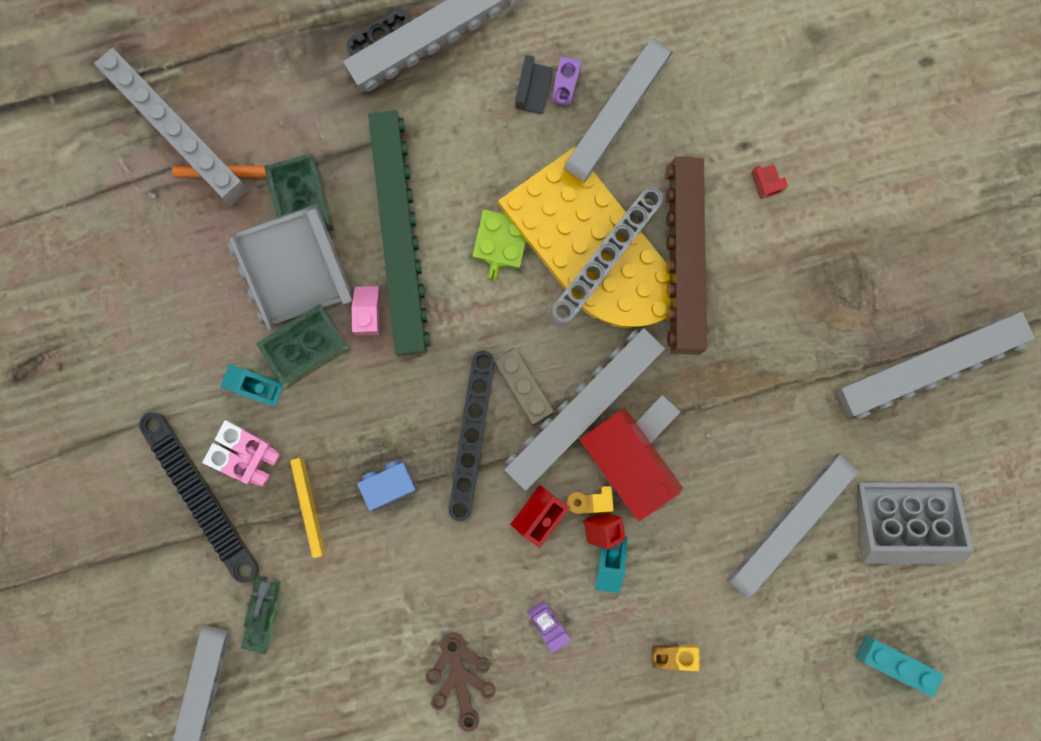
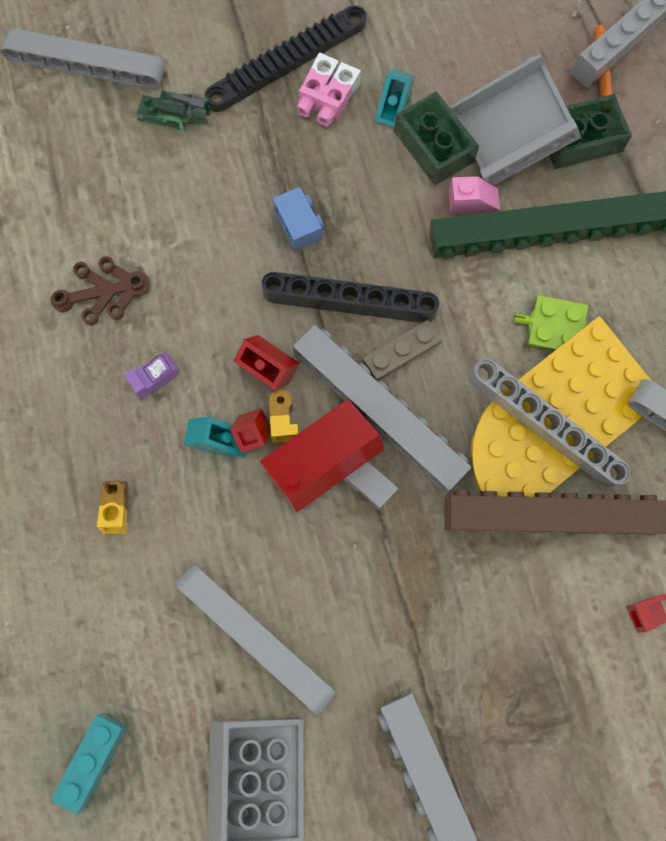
camera: 85 degrees right, 10 degrees down
yellow tile [290,458,326,558] -> none

